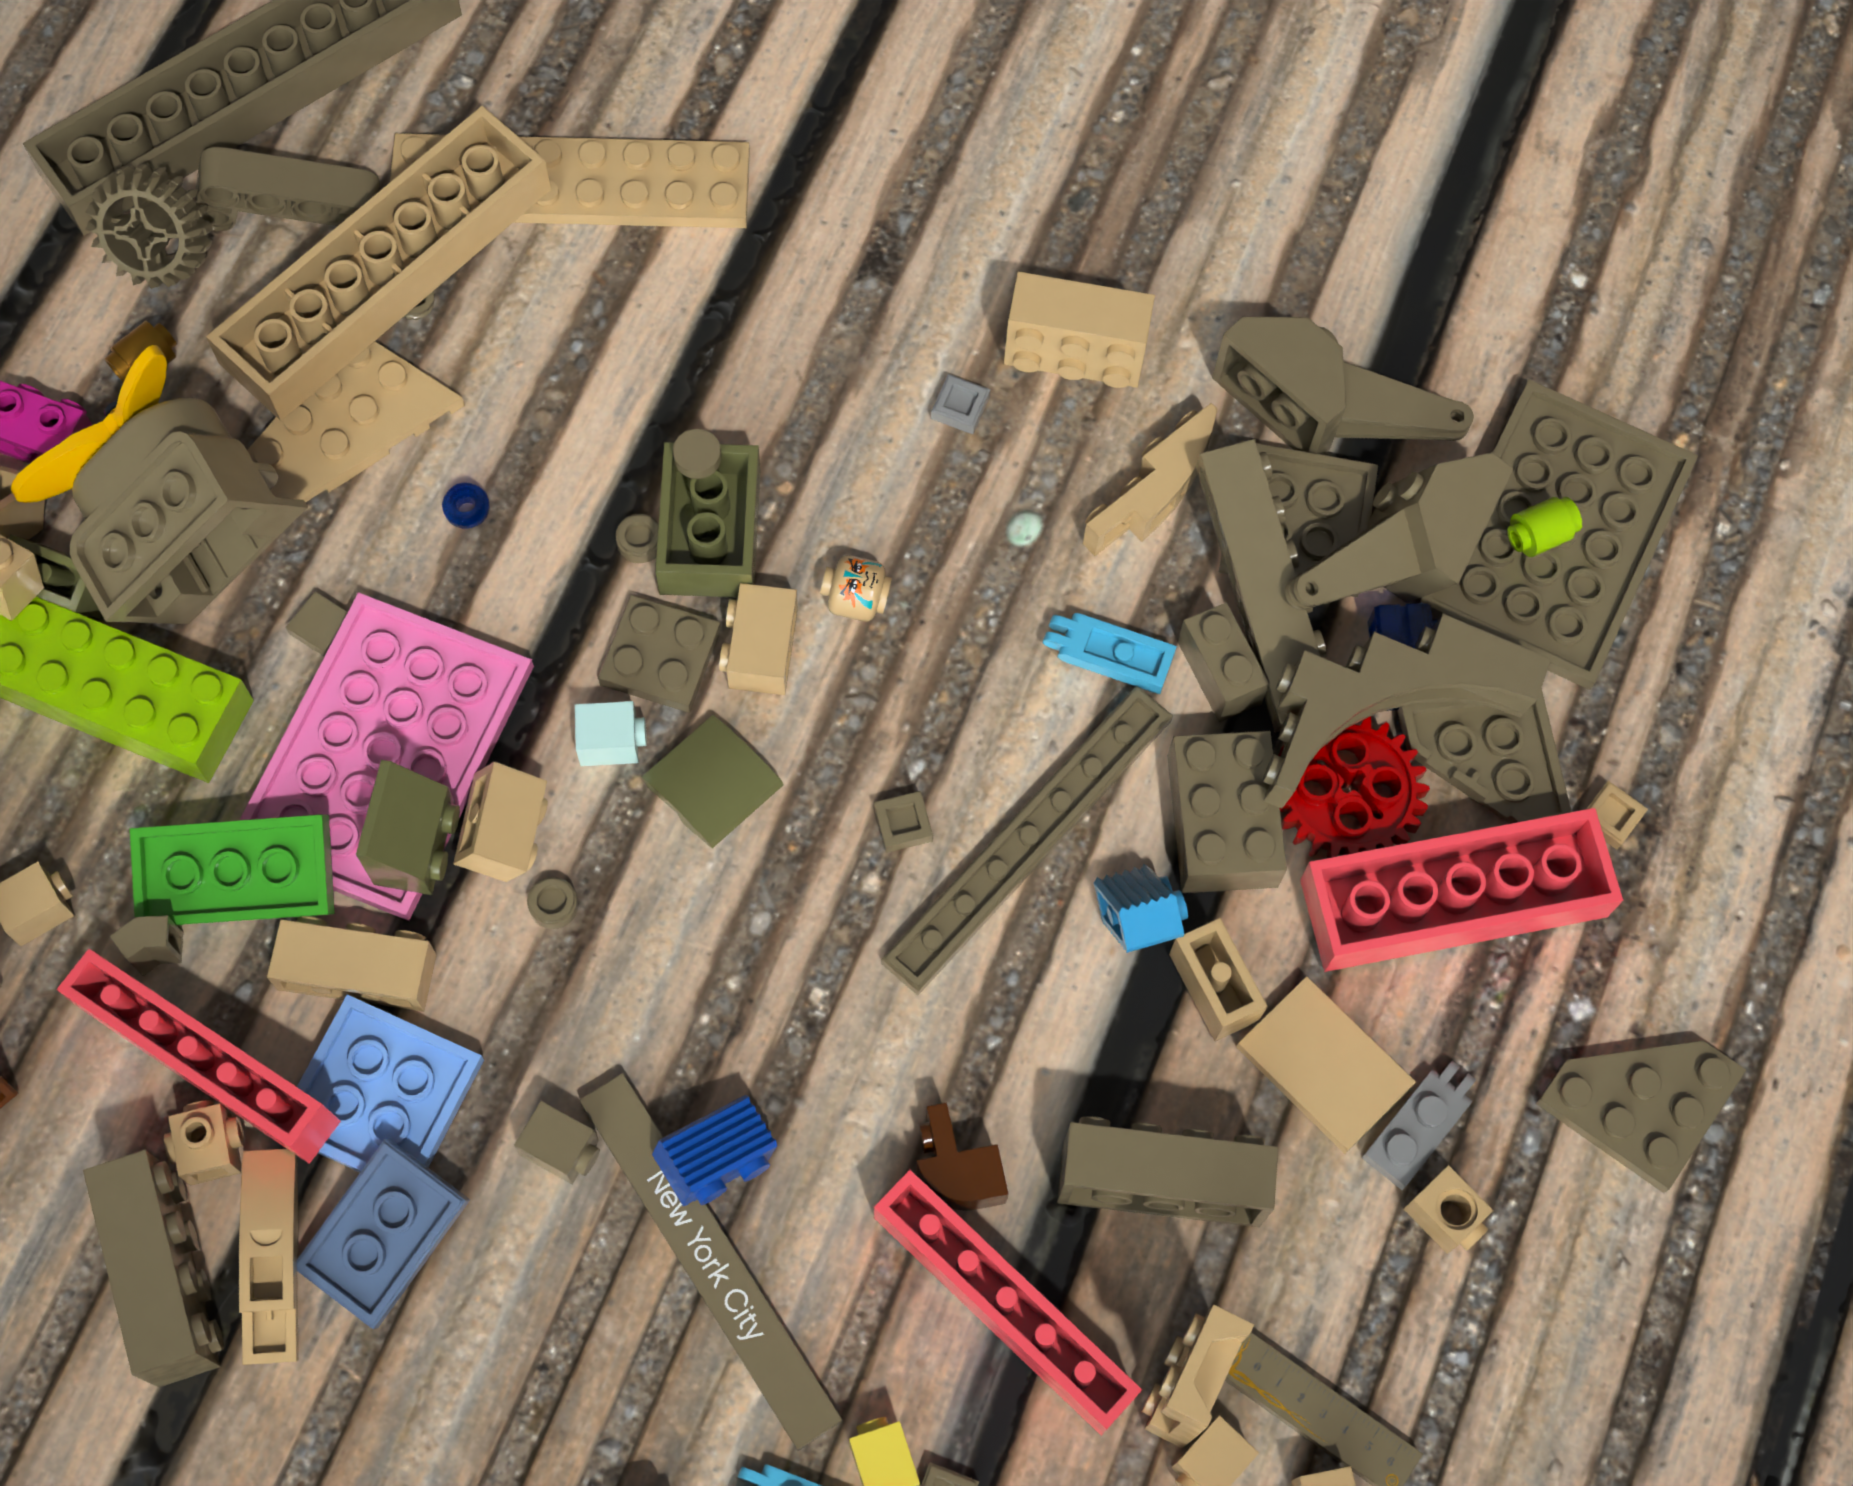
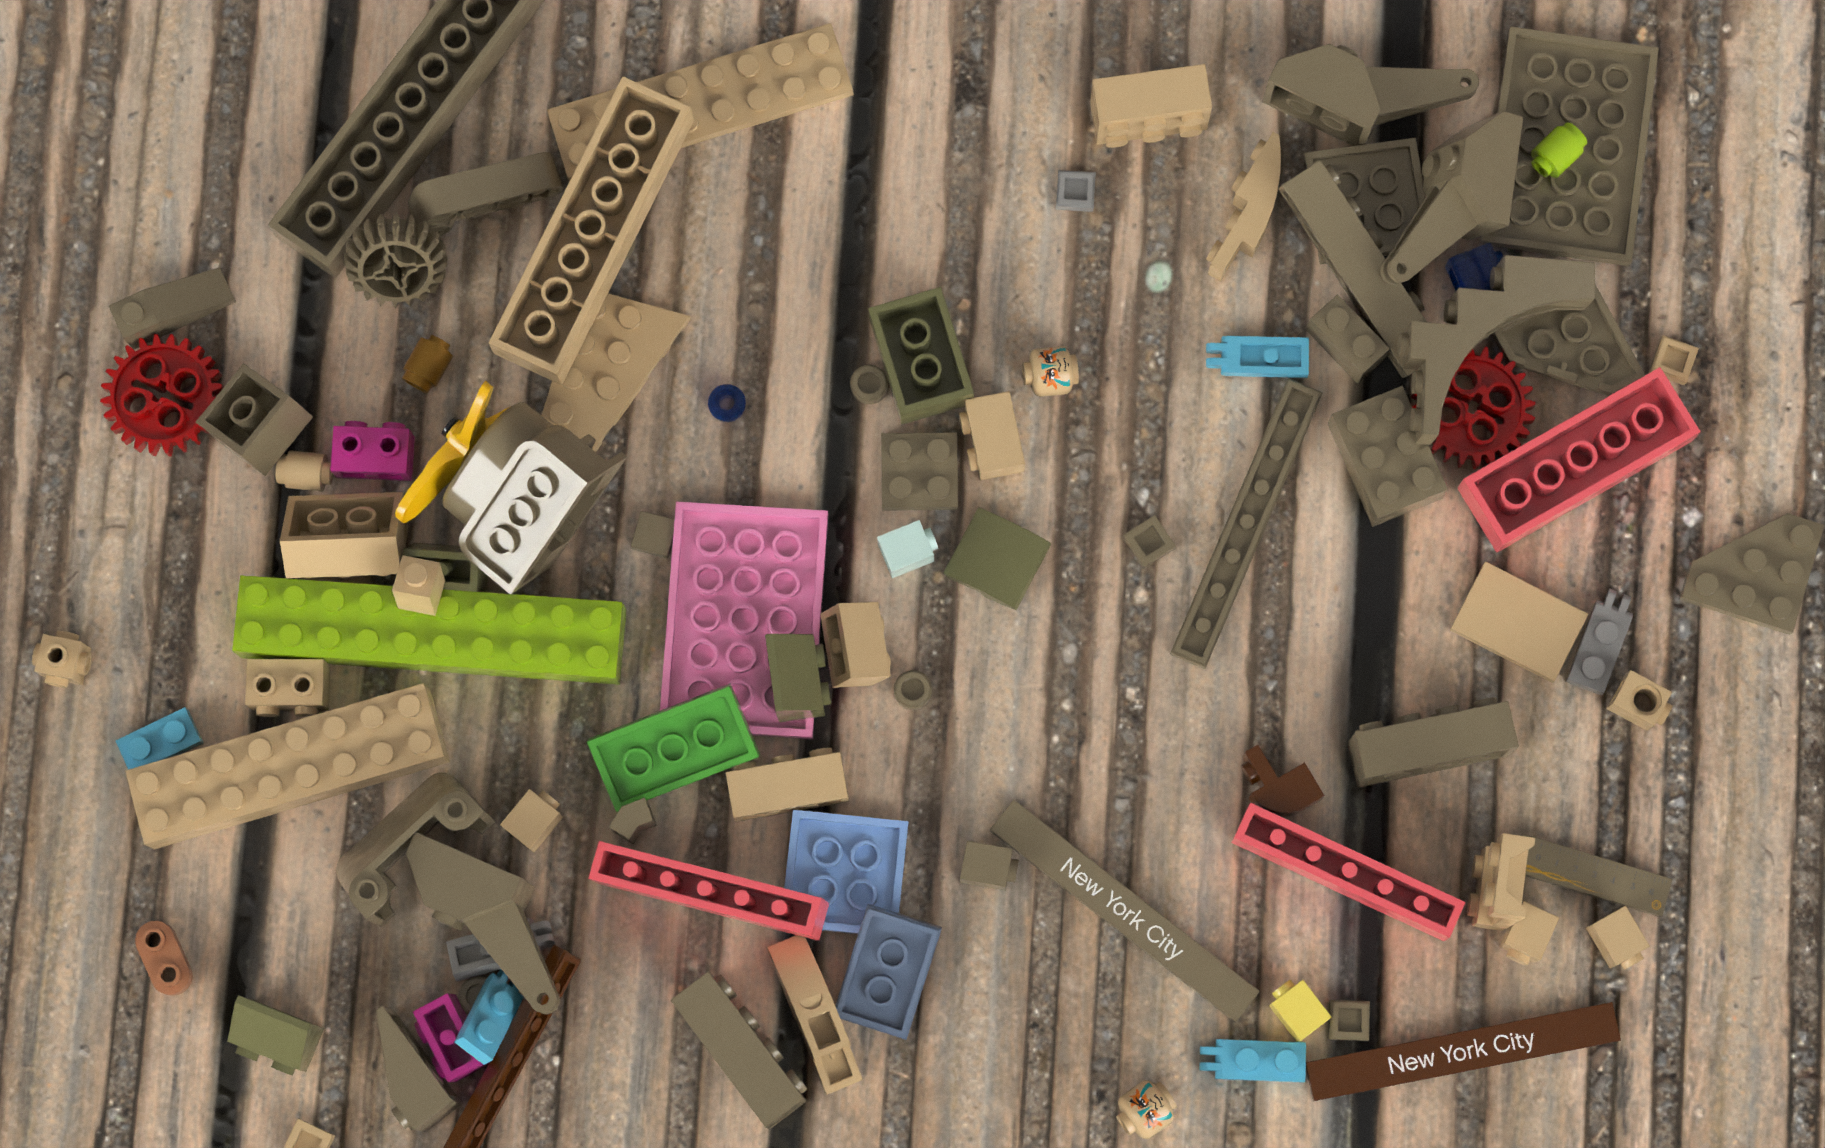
camera: 10 degrees left, 10 degrees up
tan brick [164,1100,245,1186] -> none
blue brick [652,1095,777,1206] -> none
dark tan tile [673,429,721,479] -> none
dark azure brick [1094,864,1188,953] -> none
tan brick [1169,918,1267,1042] -> none

